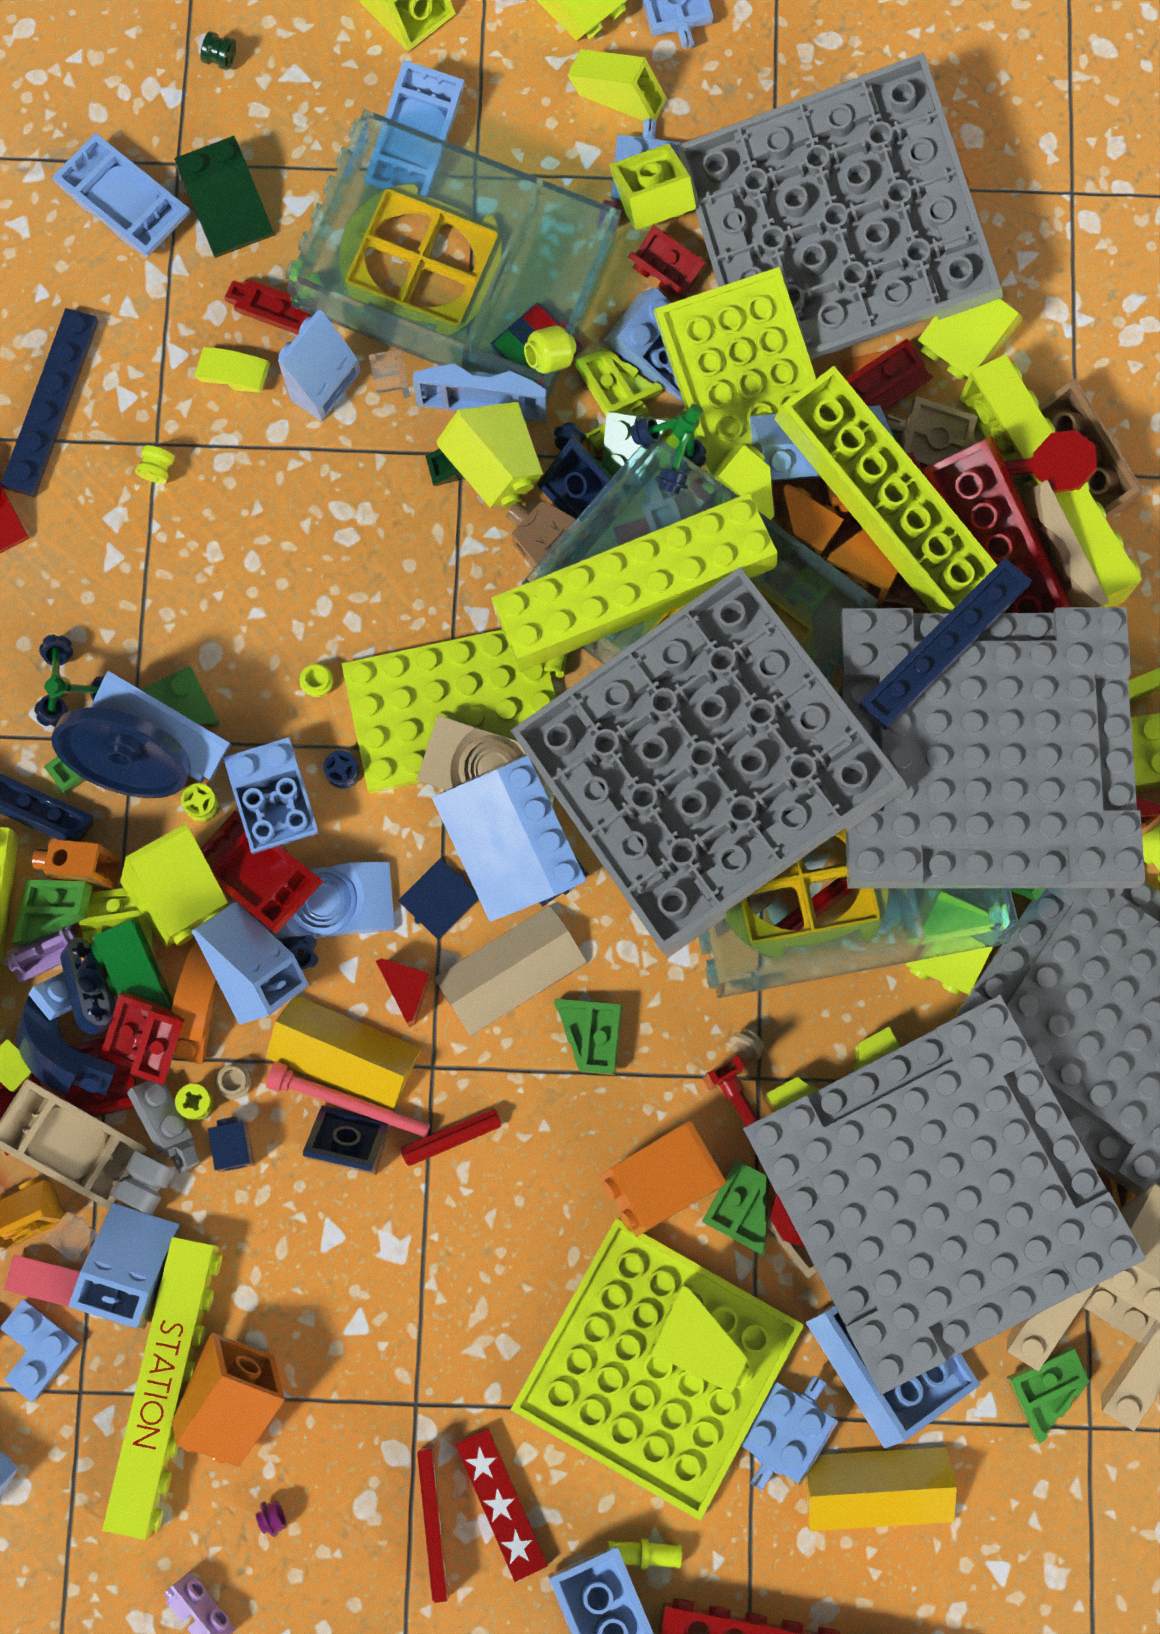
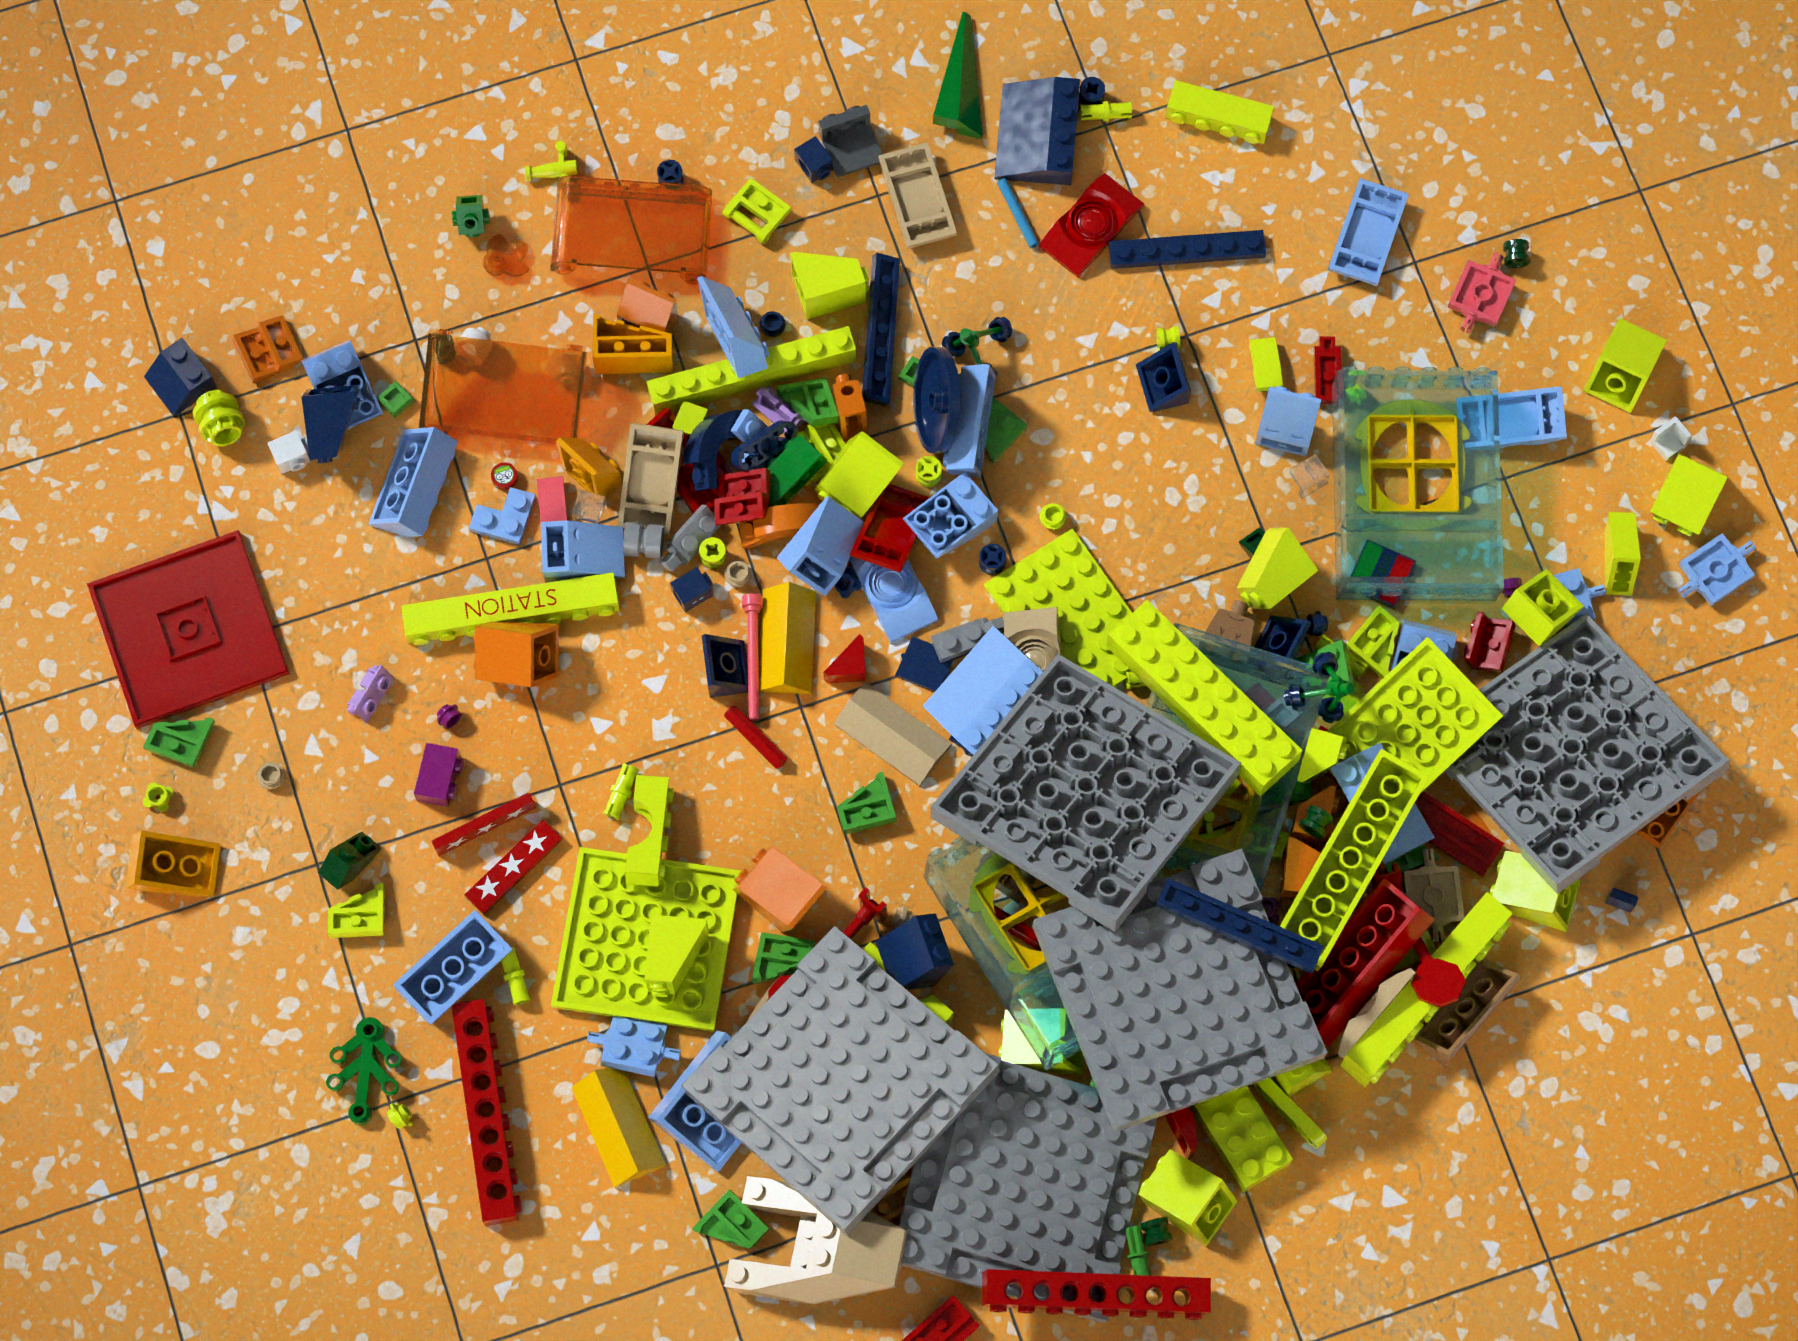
camera: 70 degrees right, 5 degrees down
dark green slope [174,136,274,258] -> none
light blue slope [413,363,547,423] -> none
neon yellow head [524,325,576,374] -> none
none -> magenta brick [414,743,464,807]
none -> neon yellow pin [603,763,639,820]
none -> neon yellow arch [625,775,674,887]
none -> dark blue slope [875,913,954,990]
none -> light grey hinge [930,617,1004,662]
none -> dark blue slope [1136,342,1191,412]
none -> dark green wheel [1299,805,1333,839]
none -> coral plate [1447,253,1516,333]
none -> dark blue tile [1605,888,1638,913]

